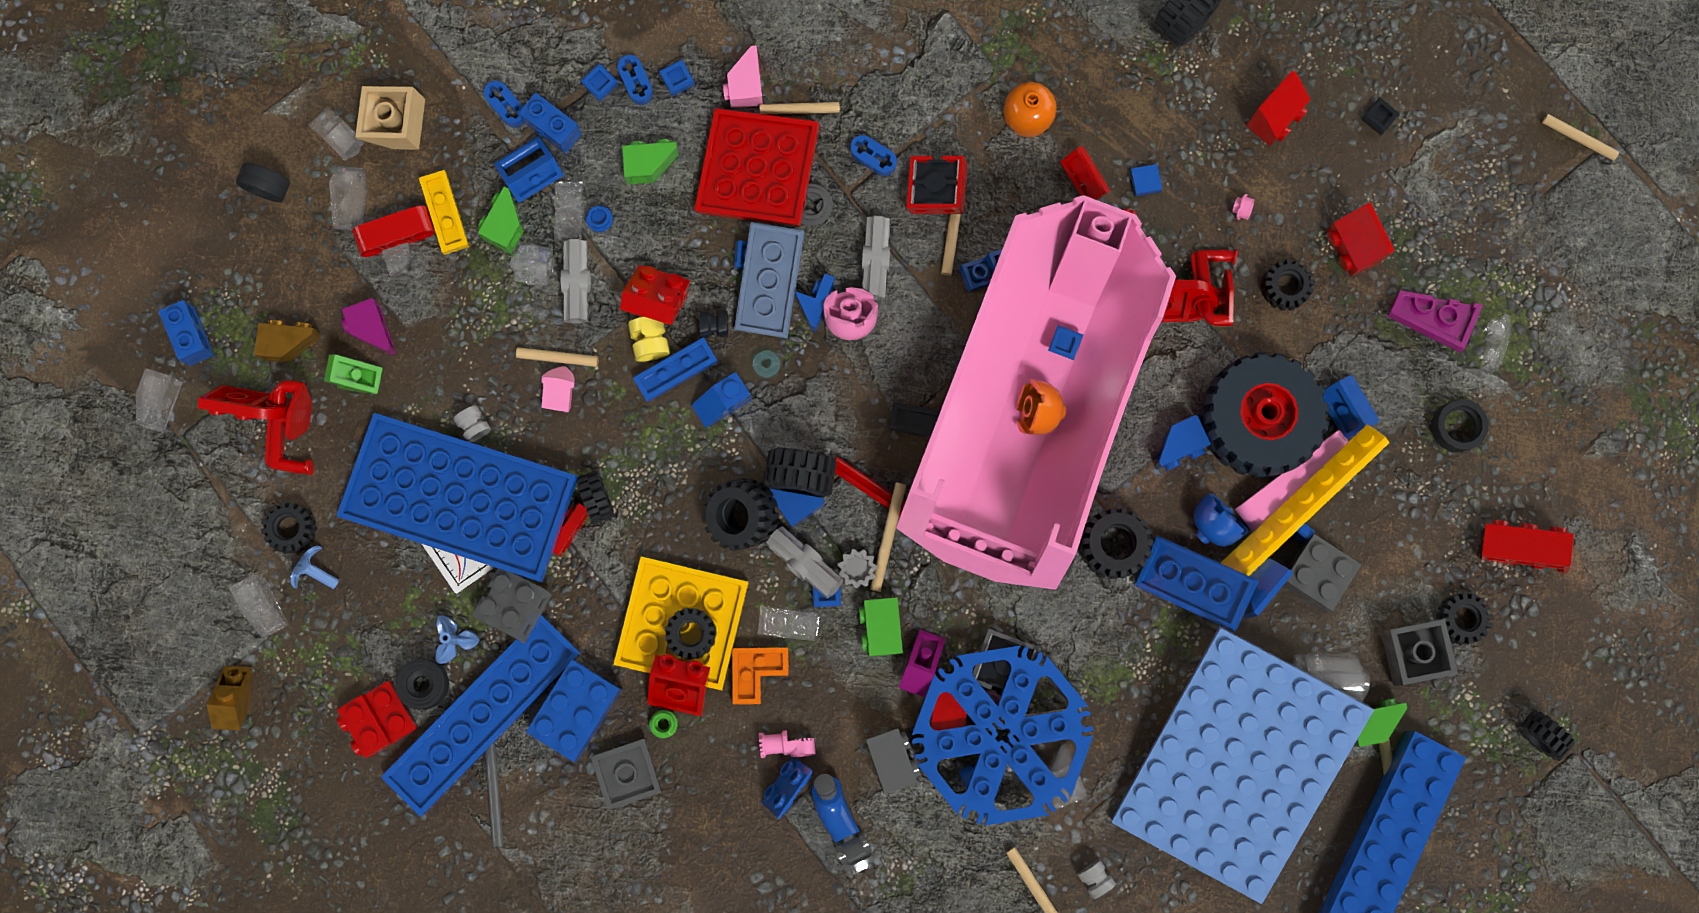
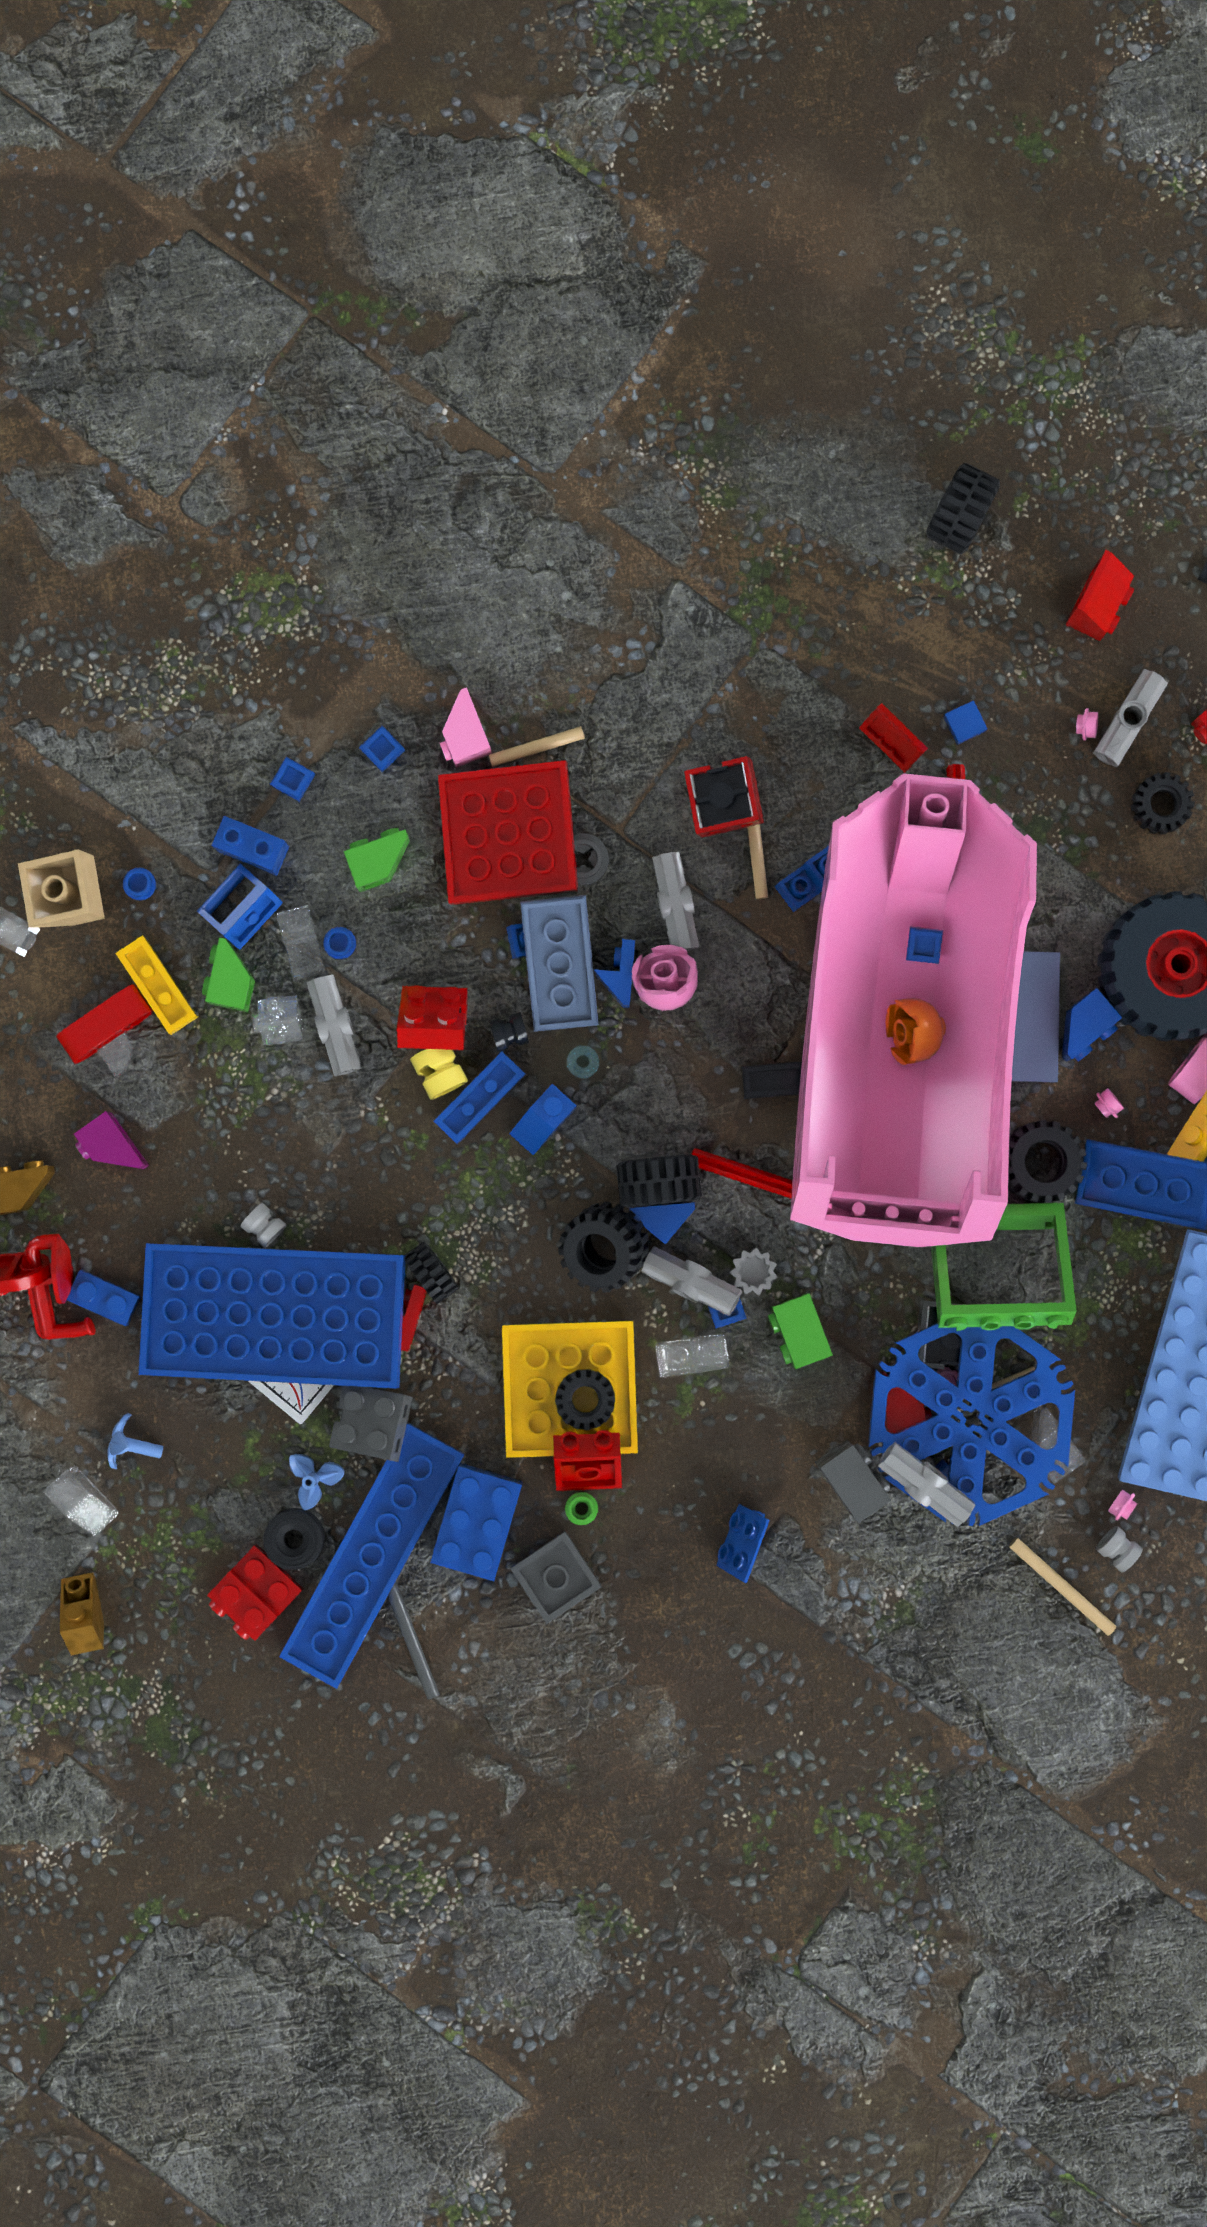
camera: 10 degrees left, 5 degrees up
black tyre [261,502,317,553] -> none
bright green slope [324,354,382,394] -> none
clear slope [329,166,367,231] -> none
blue beam [484,81,524,128] -> none
tan bar [516,347,599,367] -> none
bright pink tile [541,366,575,412] -> none
blue beam [617,55,653,105] -> none
orange plate [732,648,789,705] -> none
bright pink connector [759,730,816,758] -> none
piece [812,774,874,872] -> none
blue beam [851,135,897,176] -> none
tan bar [870,482,906,592] -> none
magenta slope [898,629,945,698] -> none
orange cylinder [1003,81,1057,138] -> none
red plate [1161,249,1238,326] -> none
blue cylinder [1193,492,1249,546] -> none
none -> blue plate [67,1270,141,1326]
none -> blue plate [123,868,156,901]
none -> light grey piece [877,1442,976,1527]
none -> bright green window [931,1203,1077,1331]
none -> sand blue tile [1012,951,1060,1083]
none -> light grey piece [1093,669,1168,767]
none -> bright pink plate [1095,1088,1124,1118]
none -> bright pink plate [1108,1490,1137,1521]

